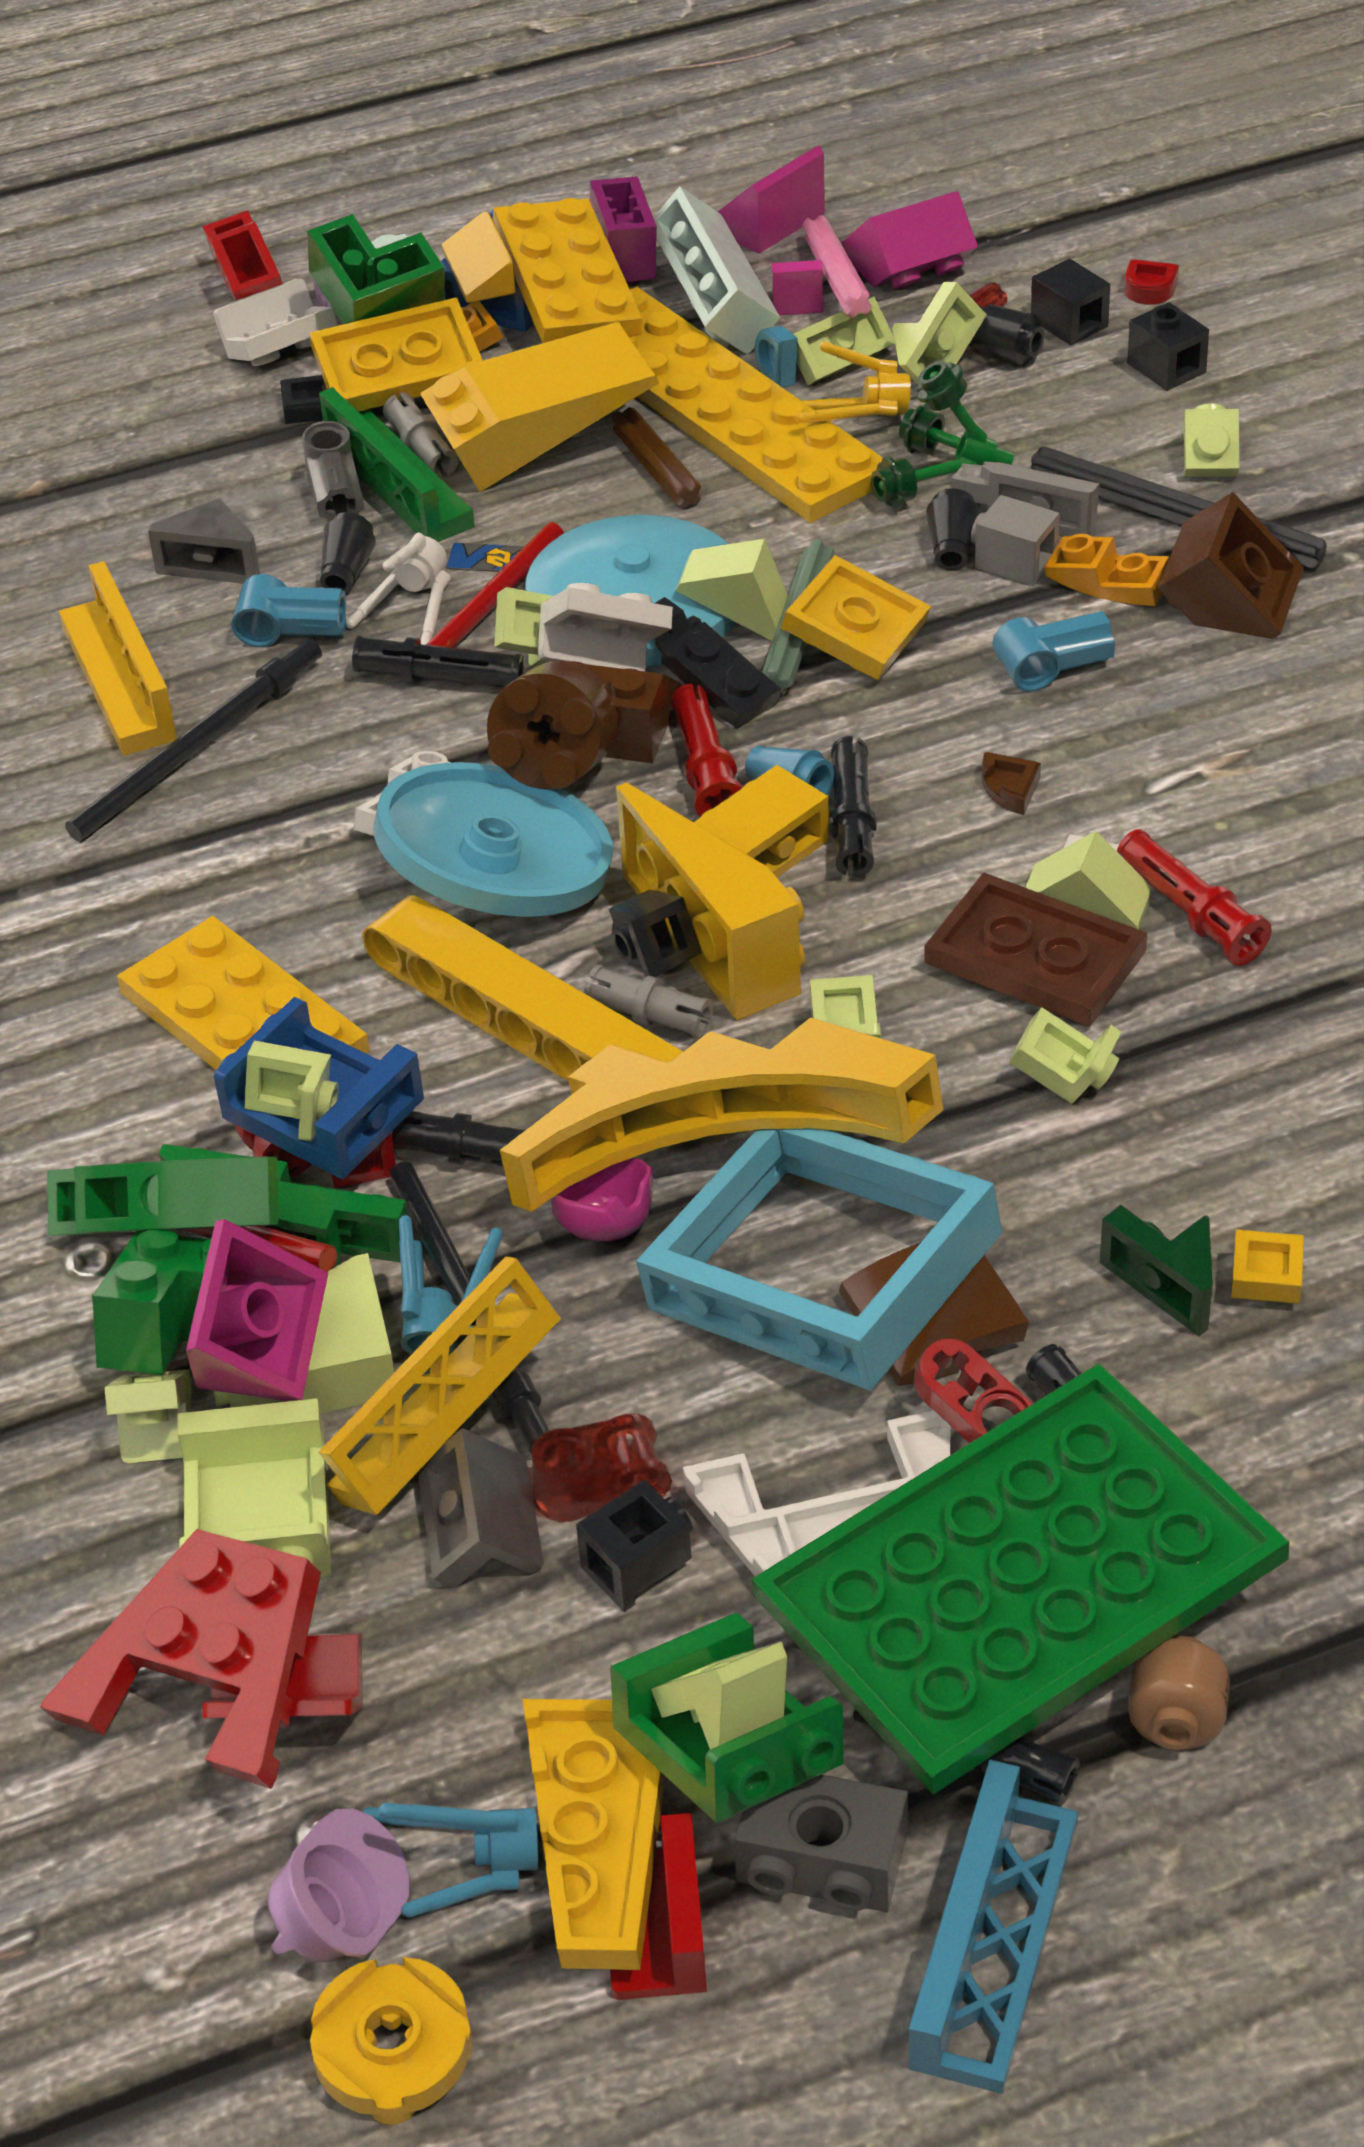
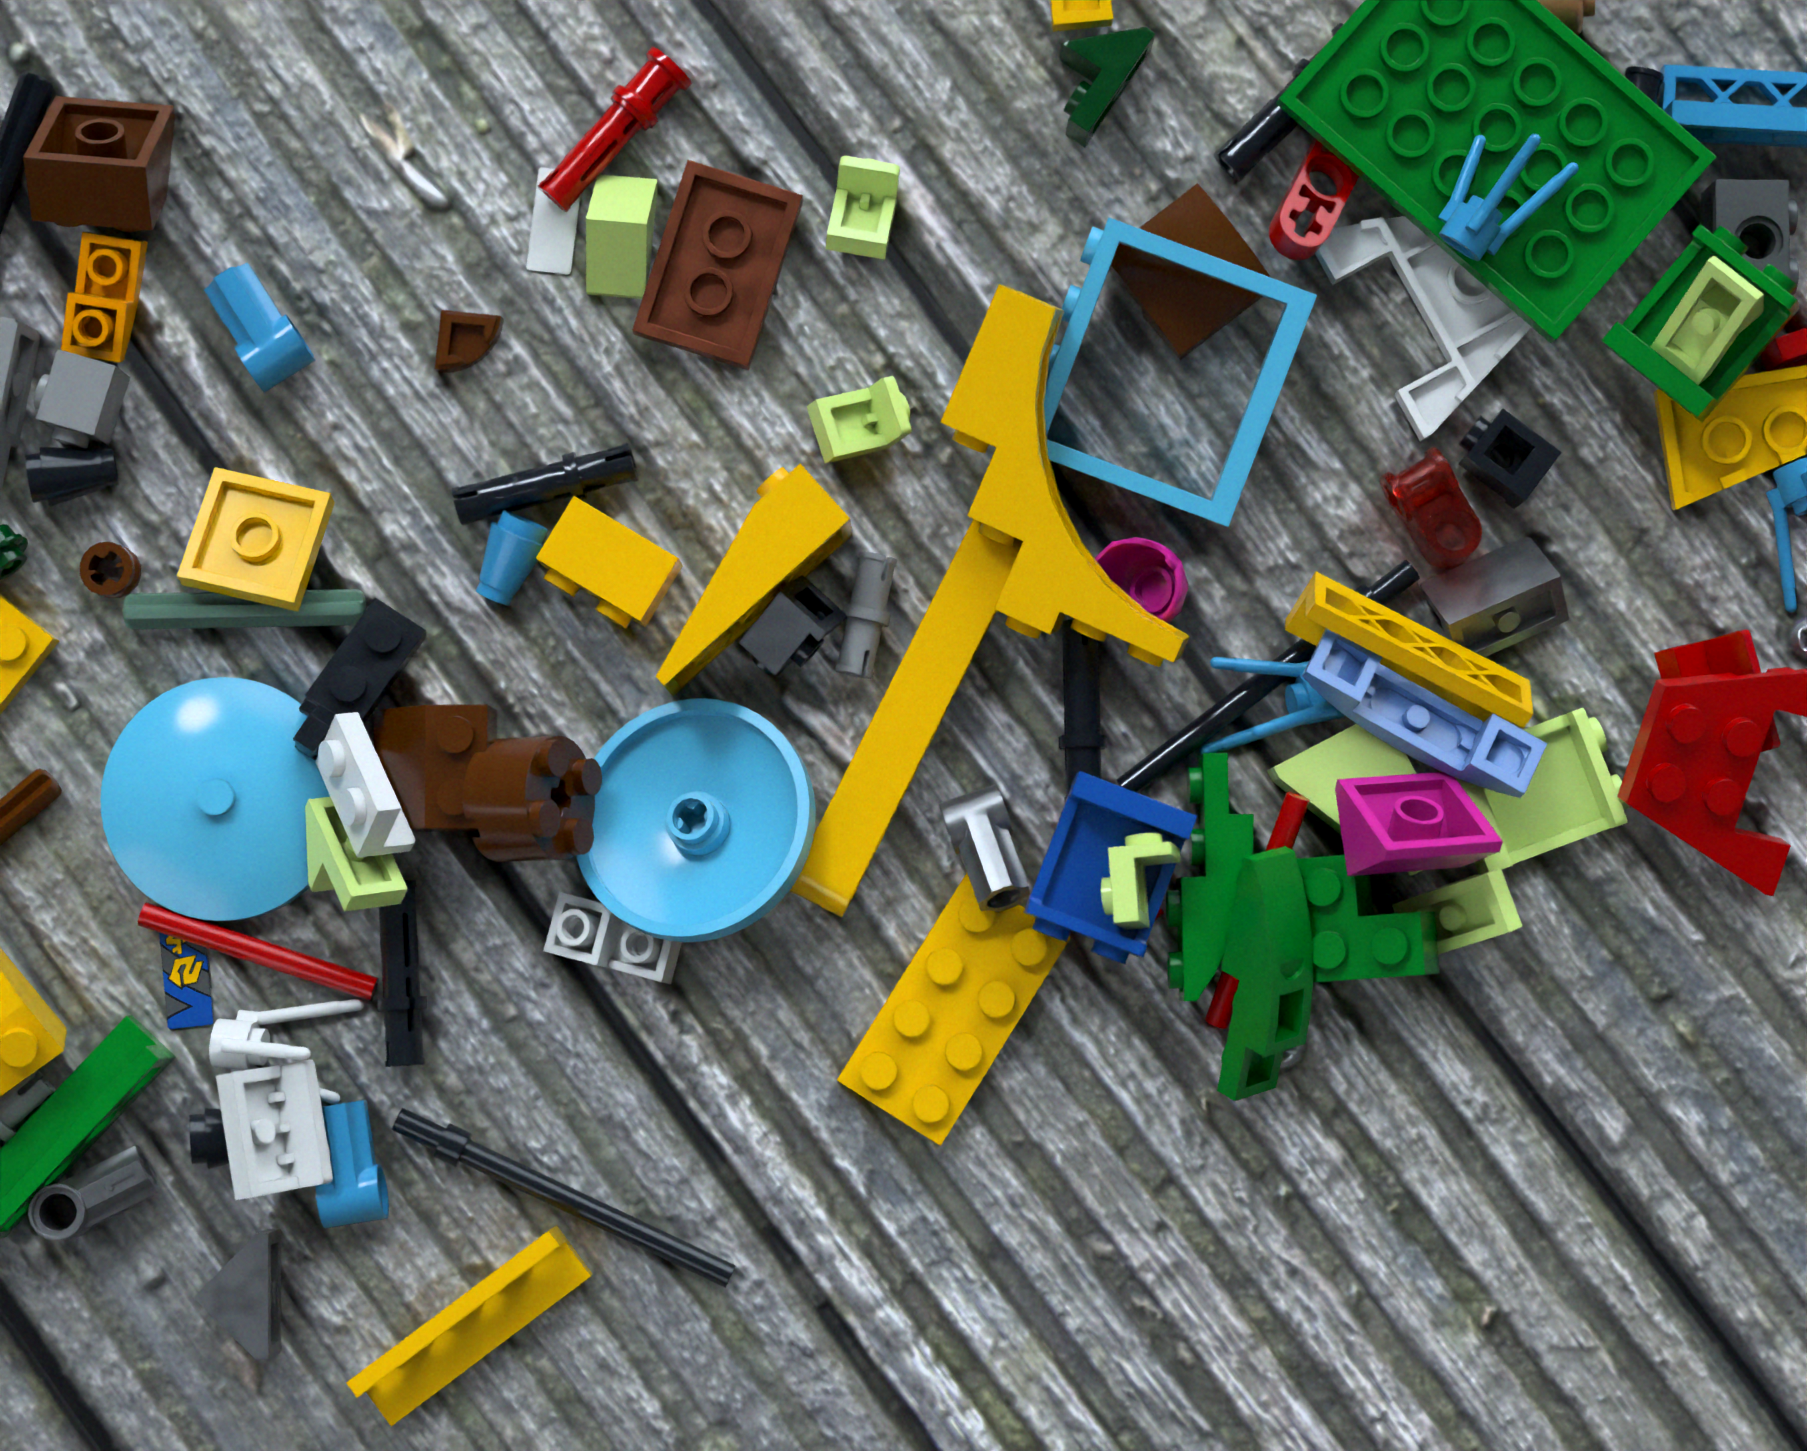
camera: 105 degrees left, 40 degrees up
red pin [671,684,743,817] -> none
yellowish green slope [676,538,788,641] -> none
none -> reddish brown bush [80,542,141,598]
none -> white bracket [216,1059,333,1200]
none -> flat silver piece [938,784,1030,912]
none -> medium blue slope [1302,628,1547,798]
none -> dark azure plant [1438,134,1579,261]

